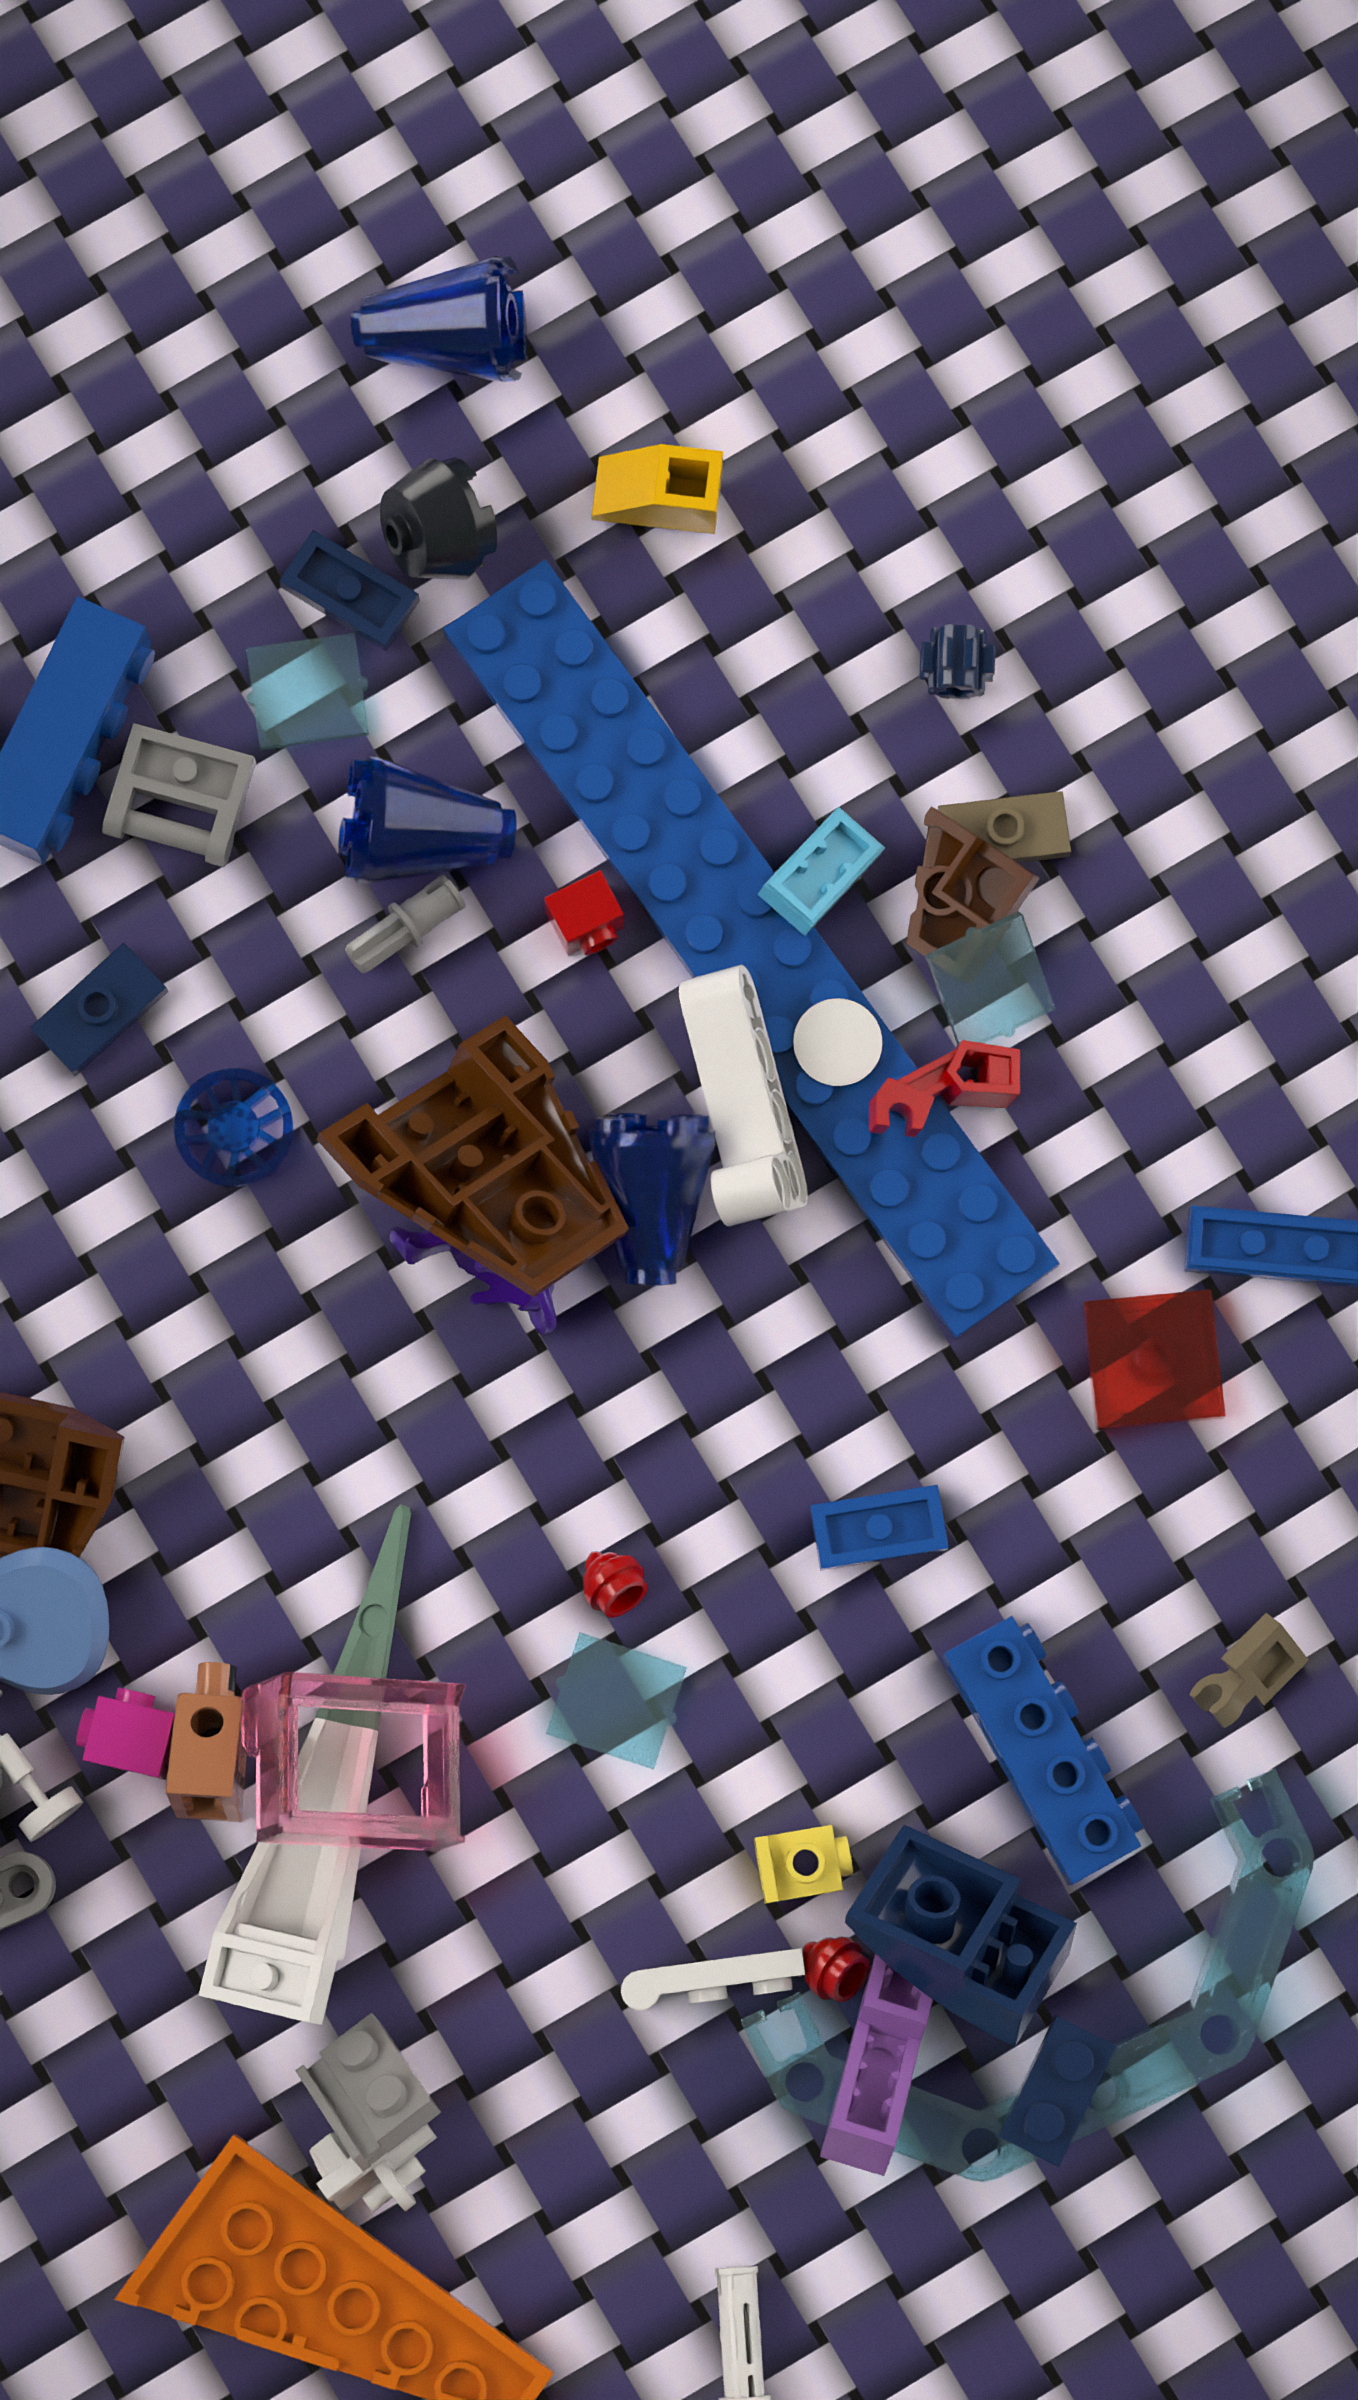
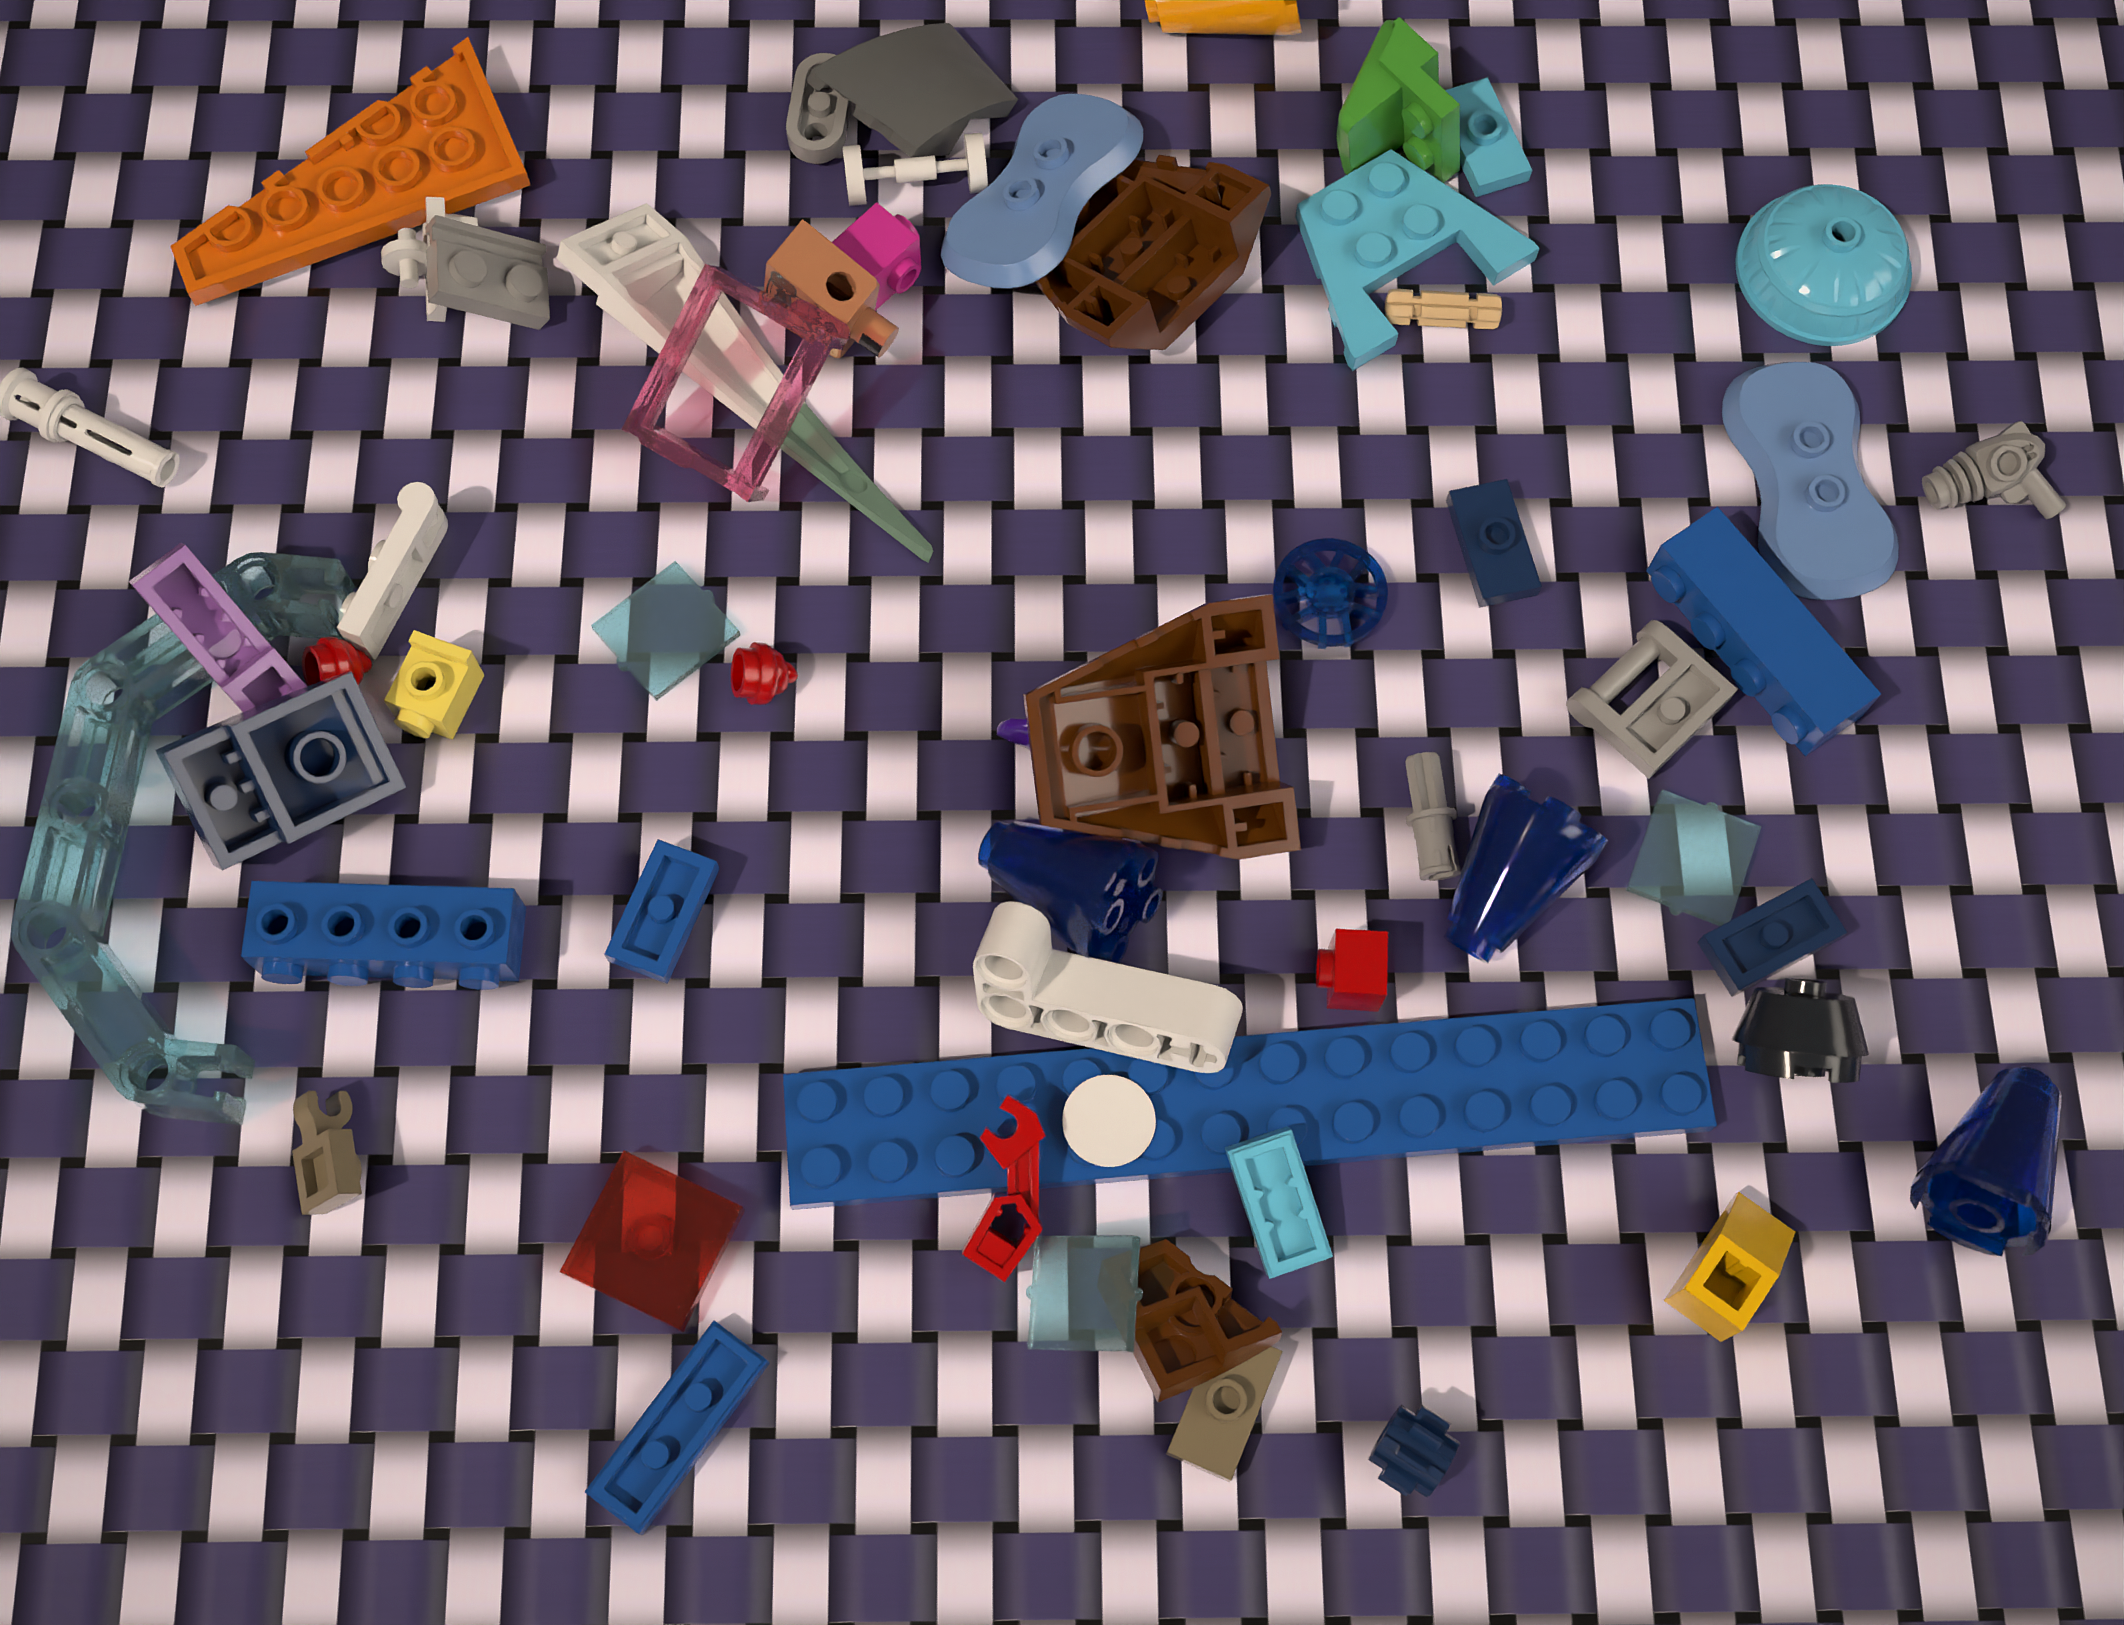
camera: 120 degrees right, 10 degrees down
dark blue plate [997,2015,1117,2167] -> none

